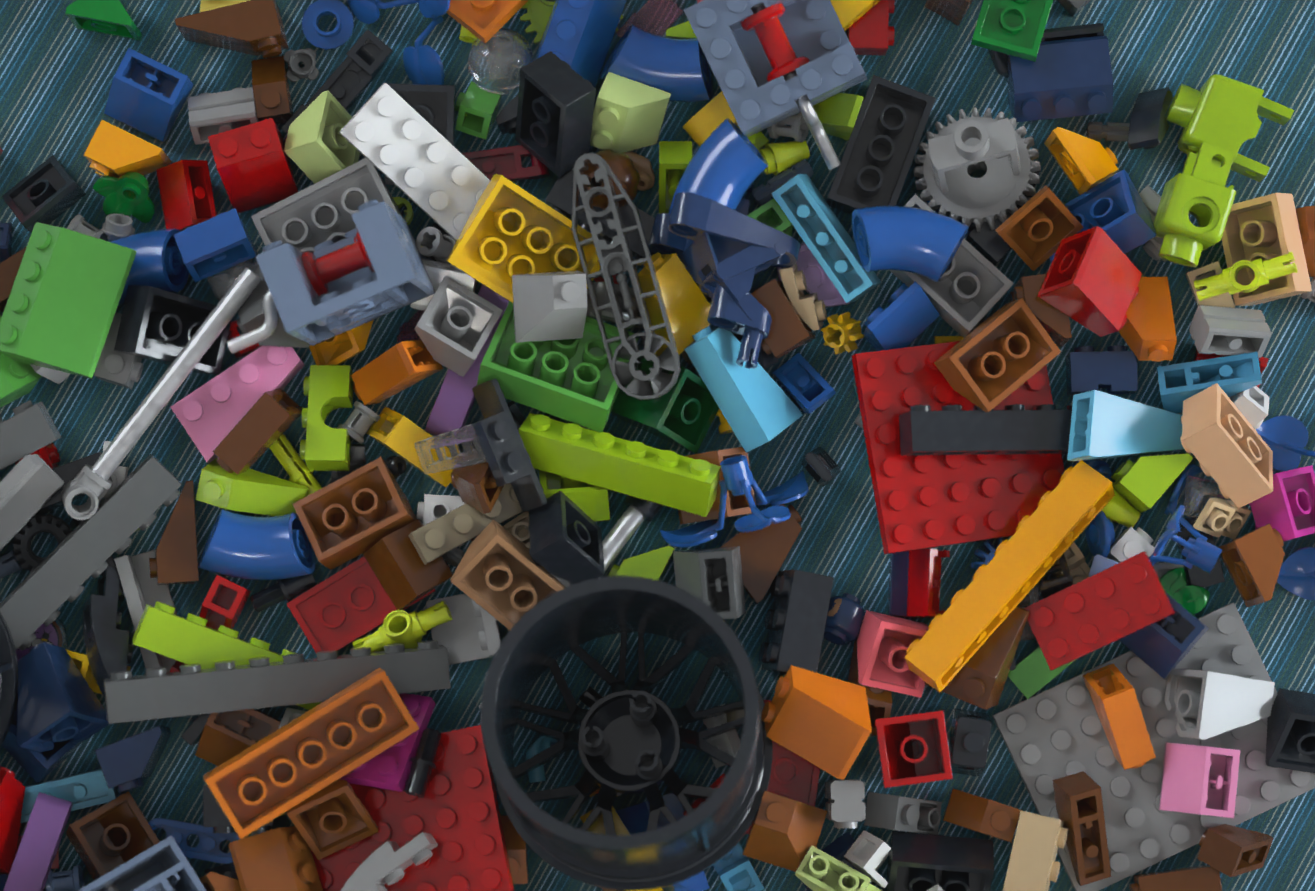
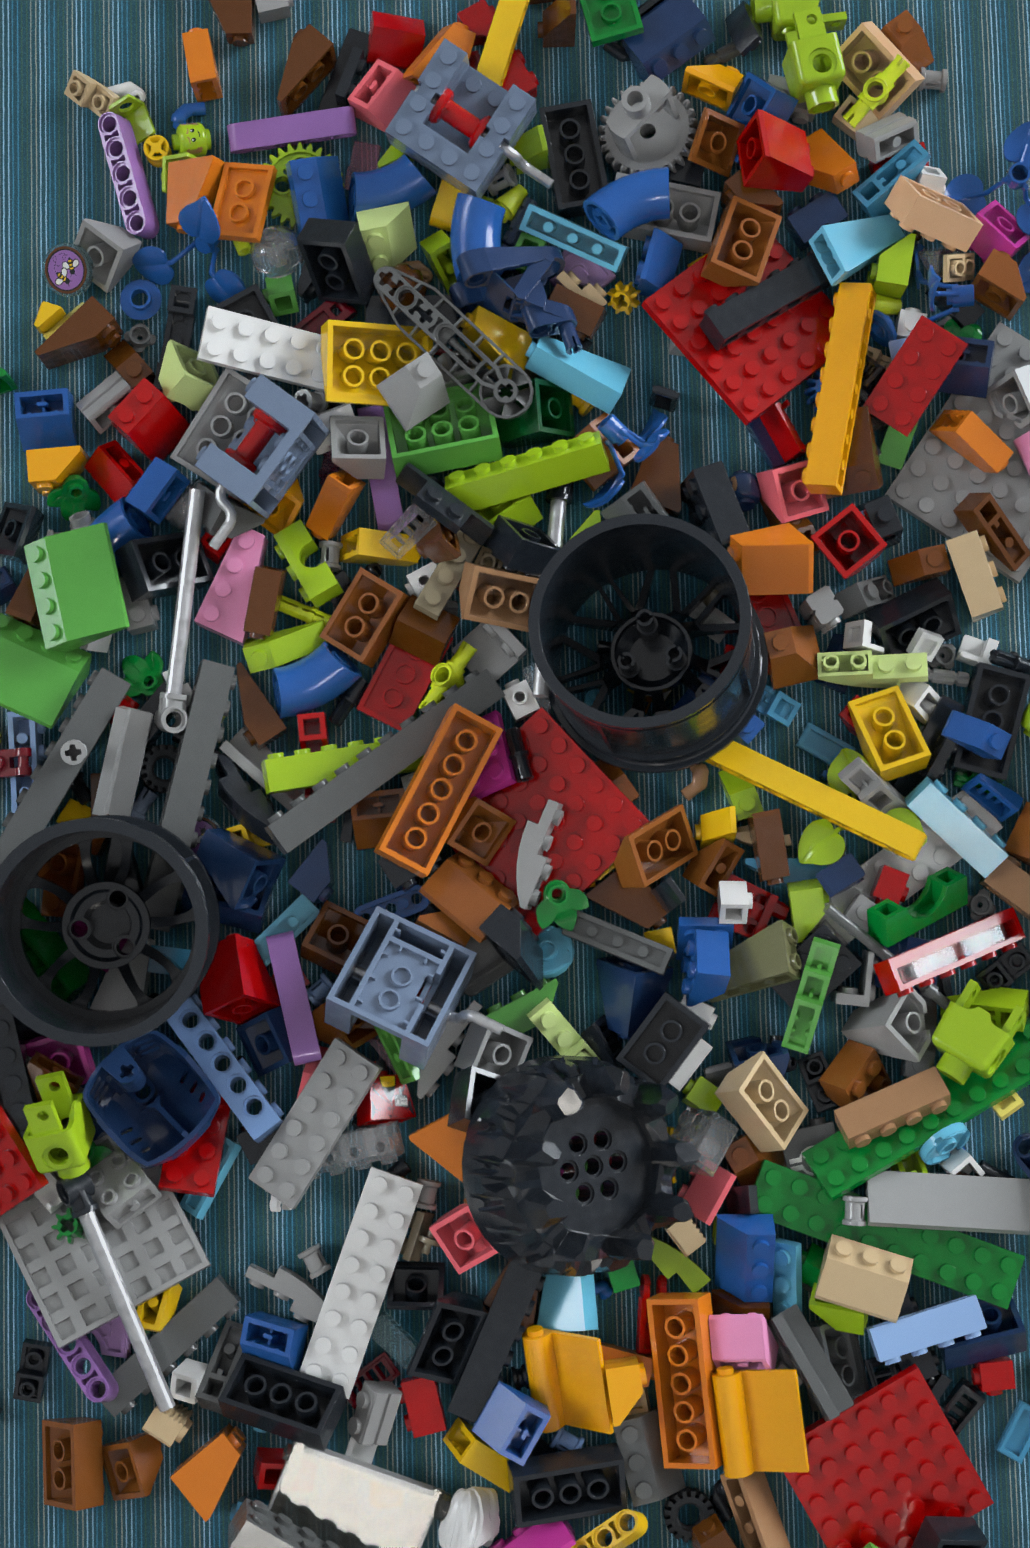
camera: 25 degrees left, 0 degrees up
blue slope [773,353,836,414] -> none
none -> green plate [122,651,165,698]
none -> white brick [503,679,540,723]

